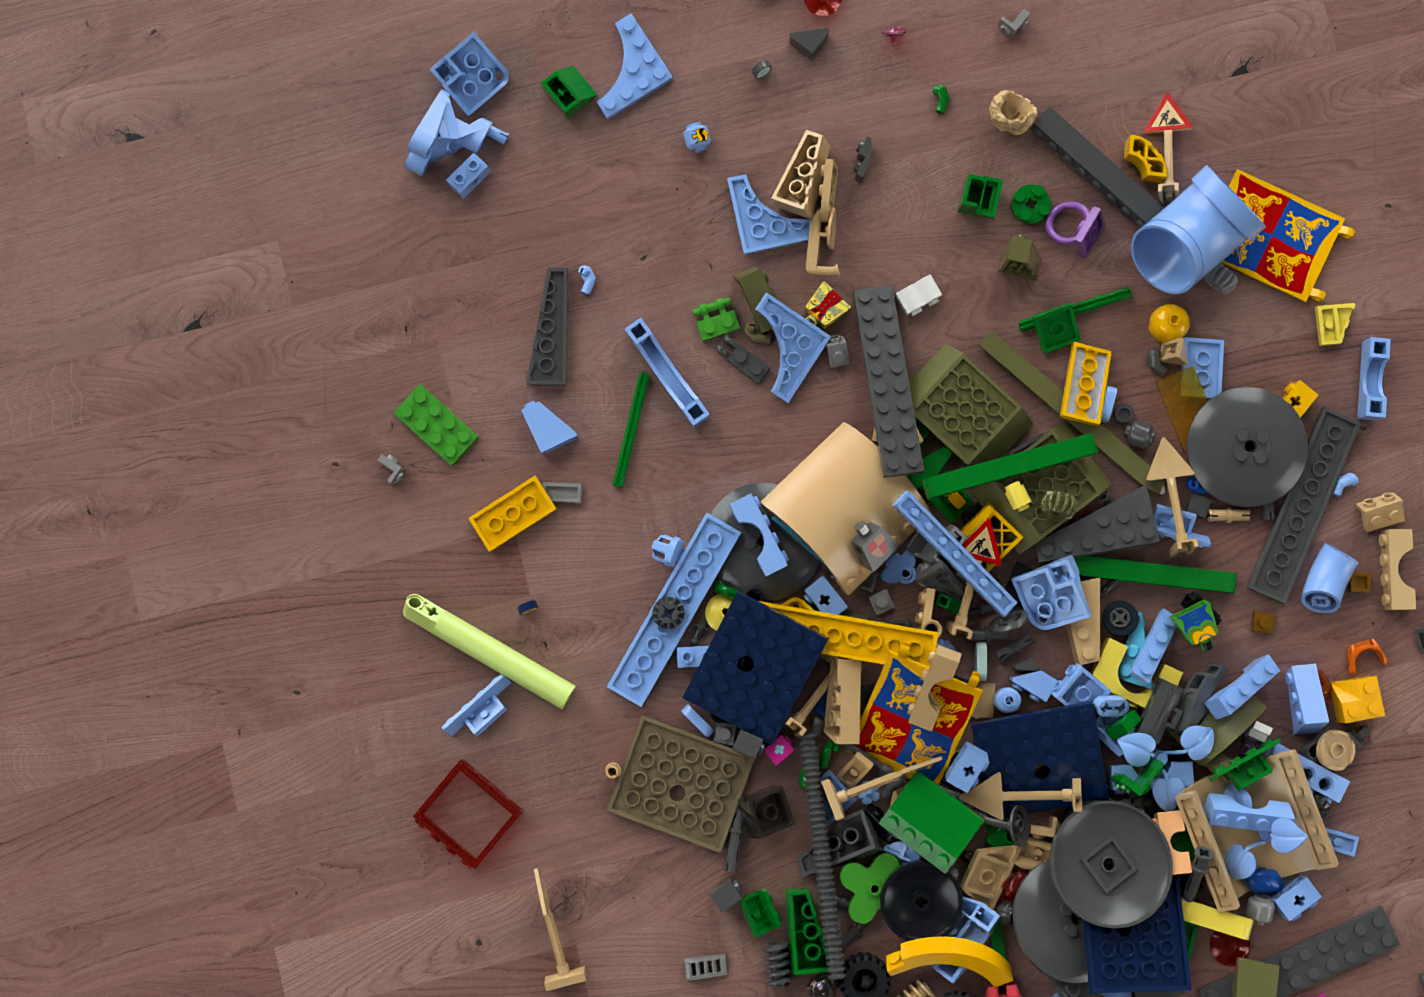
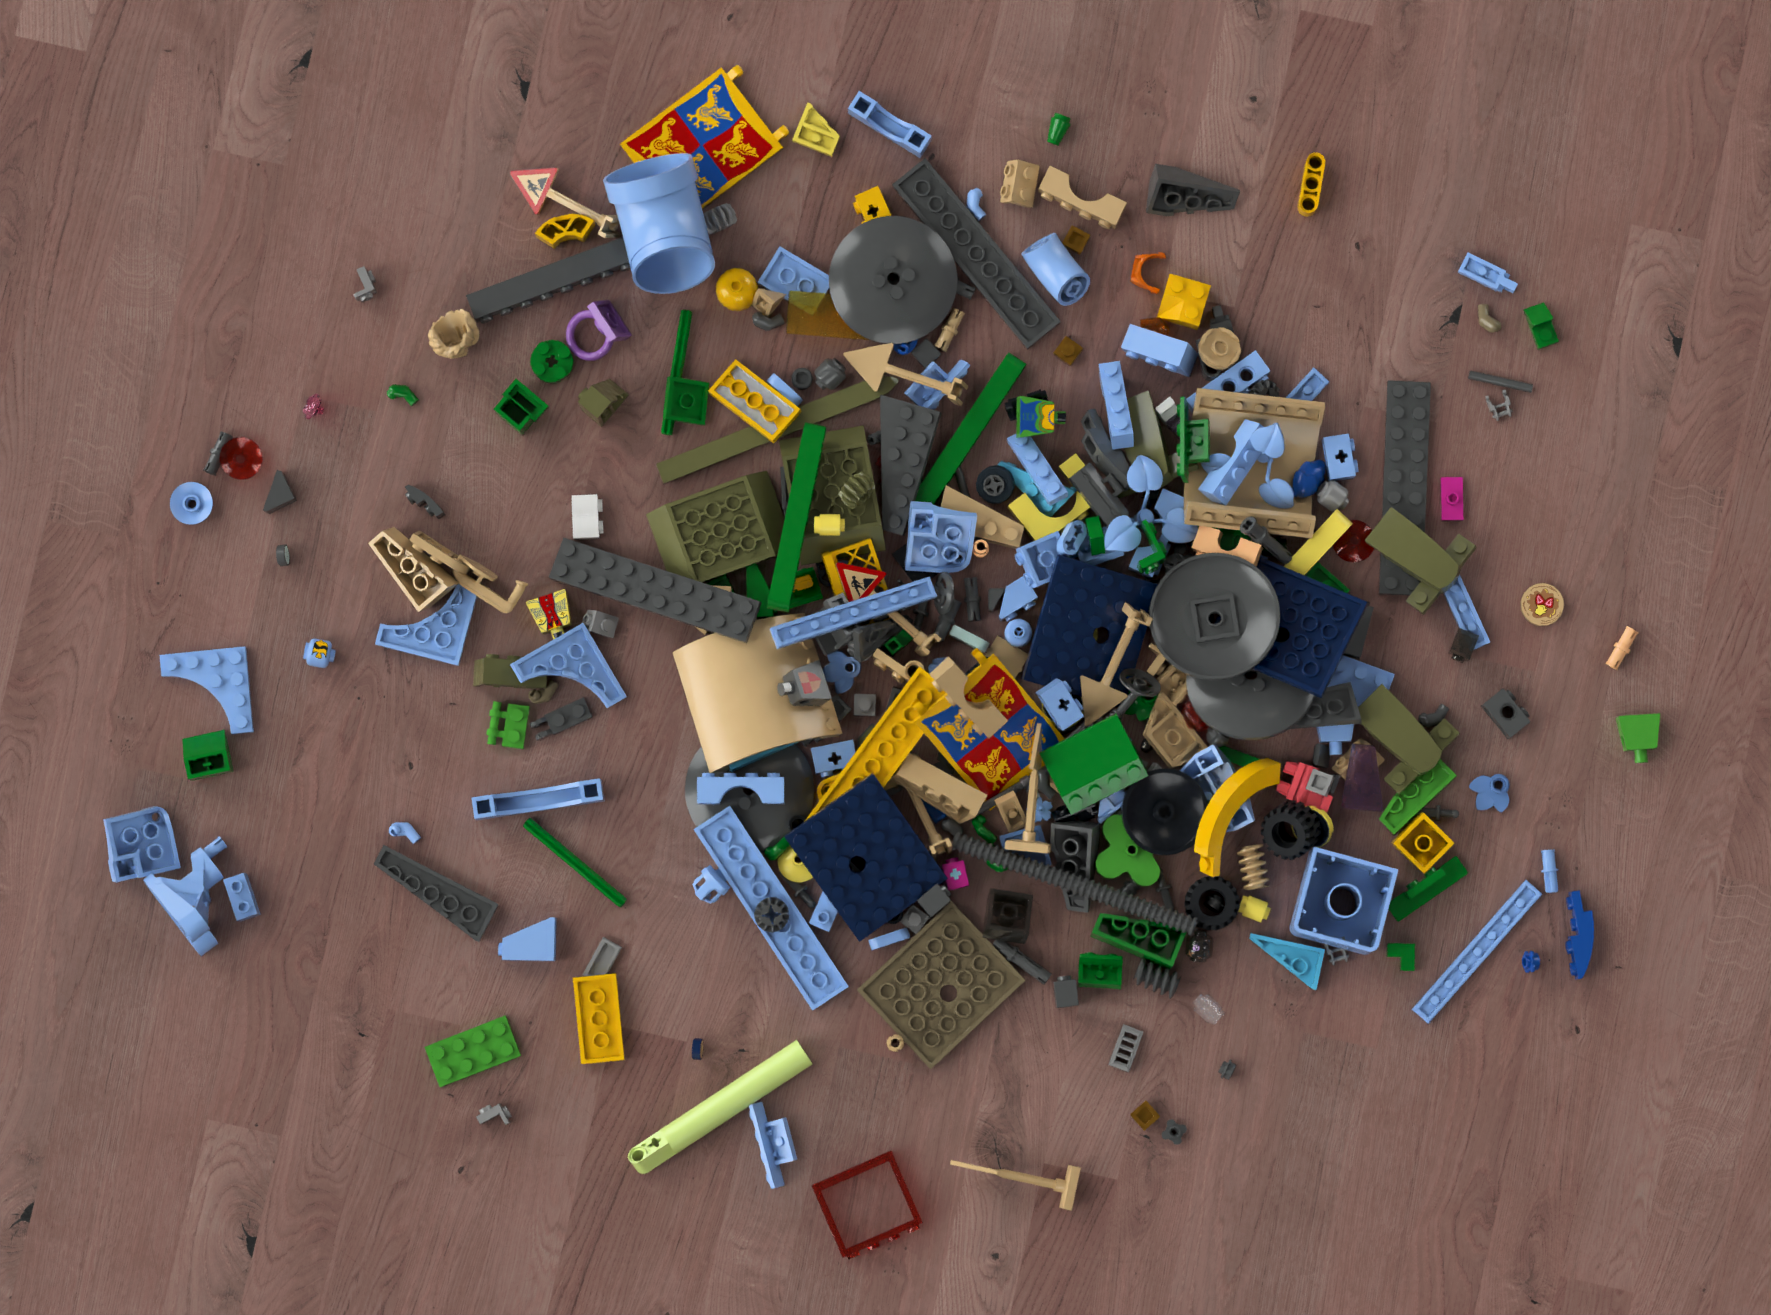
camera: 60 degrees left, 0 degrees up
none -> light nougat pin [972,539,989,558]

